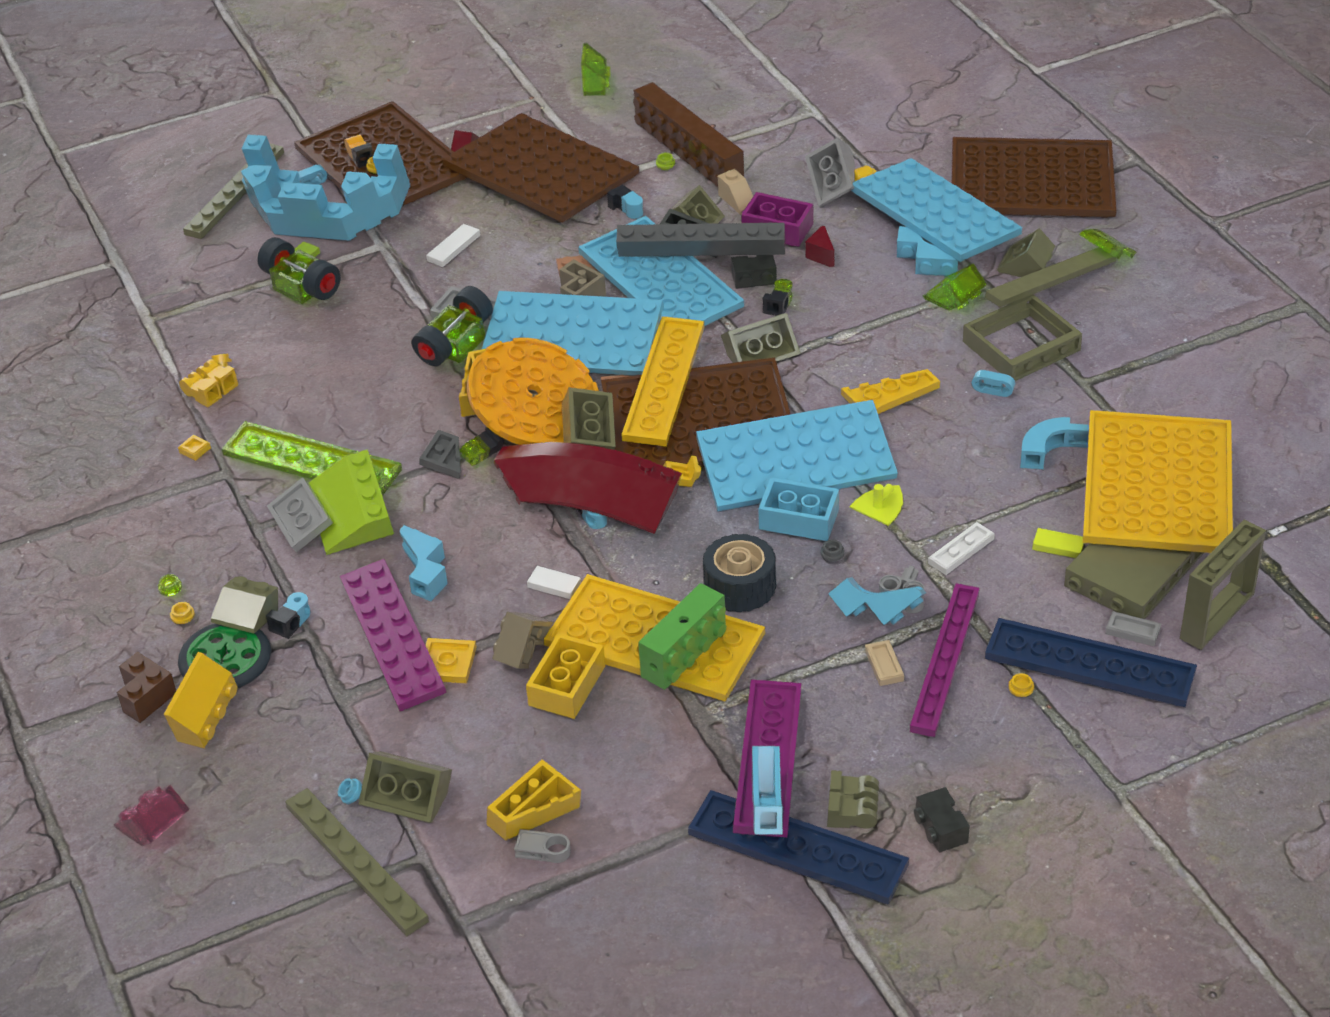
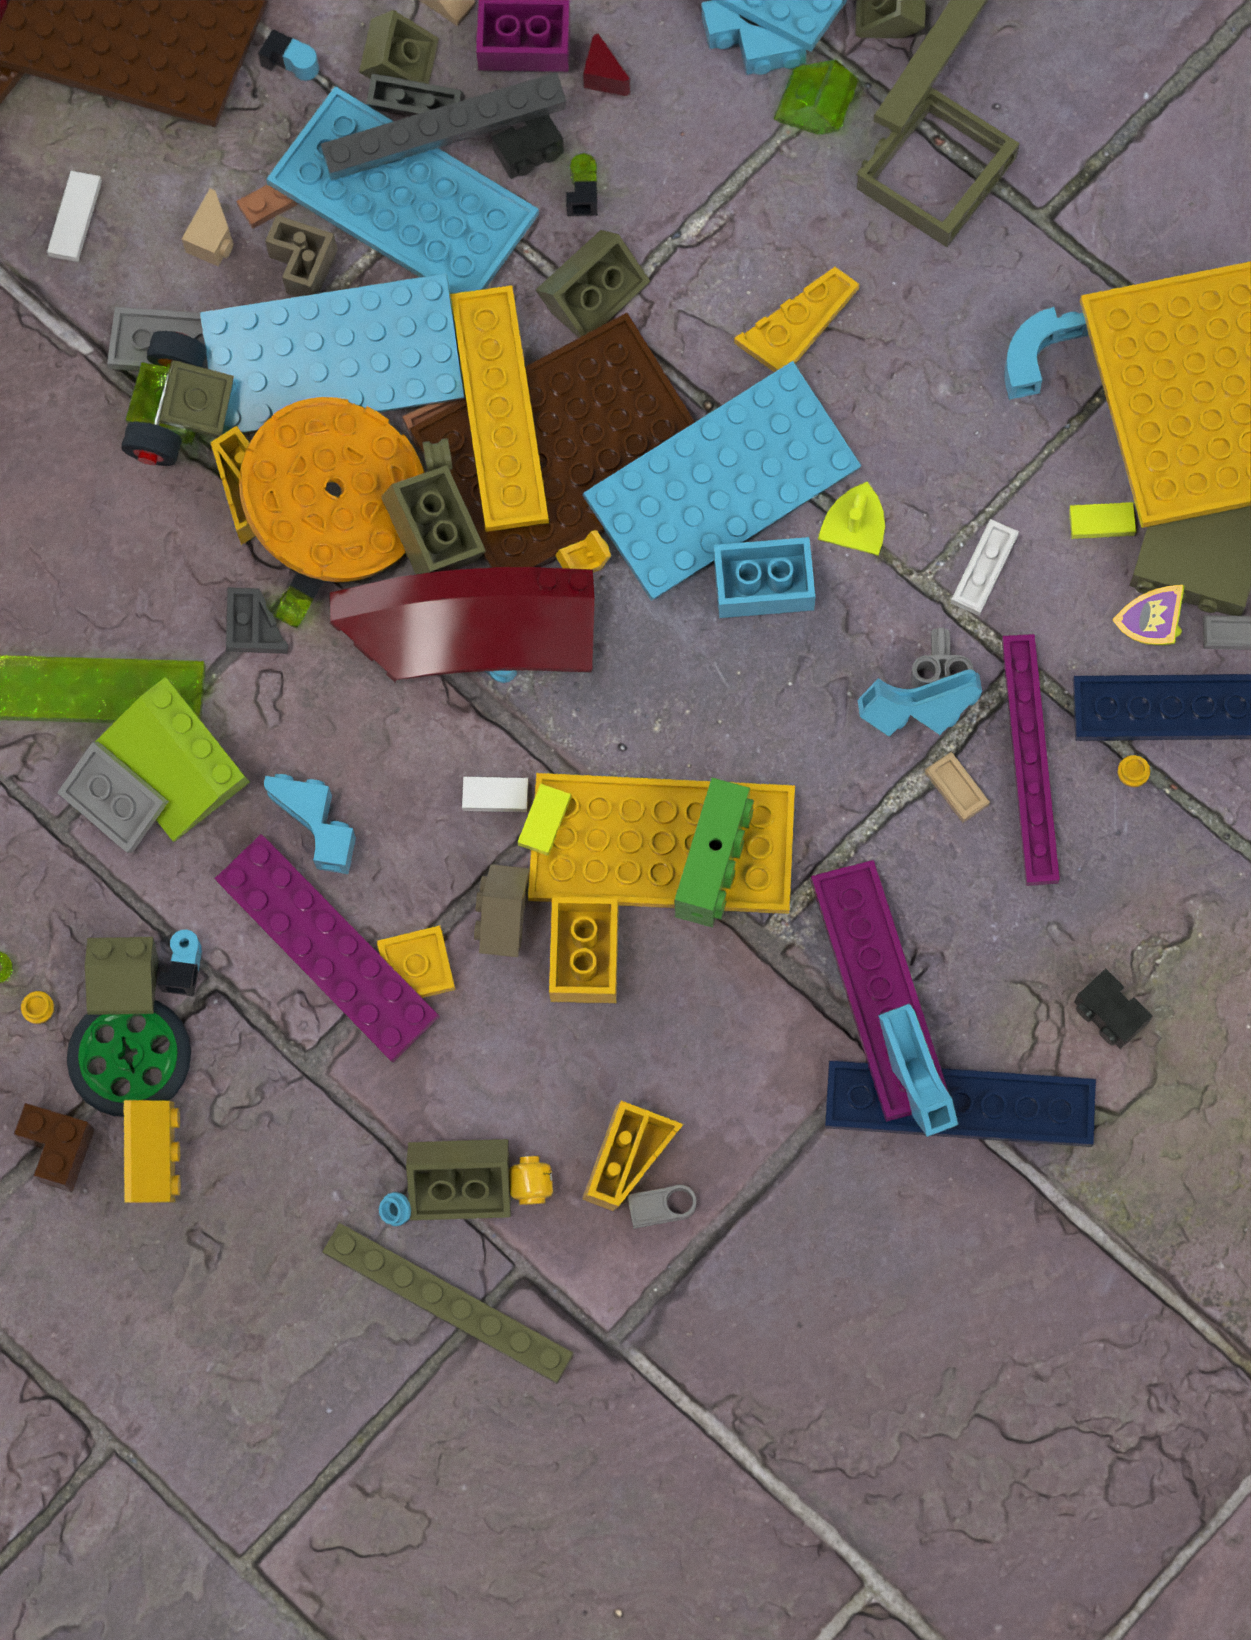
camera: 20 degrees left, 30 degrees up
clear pink slope [114,785,190,846] -> none
black wheel [703,534,776,612] -> none
dark grey plate [821,540,845,561] -> none
olive legs [827,770,879,829] -> none
medium azure beam [972,370,1015,397] -> none
none -> olive tile [159,360,234,438]
none -> tan slope [182,188,233,267]
none -> olive wheel [423,438,453,472]
none -> yellow head [509,1156,553,1205]
none -> neon yellow tile [517,783,571,856]
none -> shield [1112,585,1185,645]

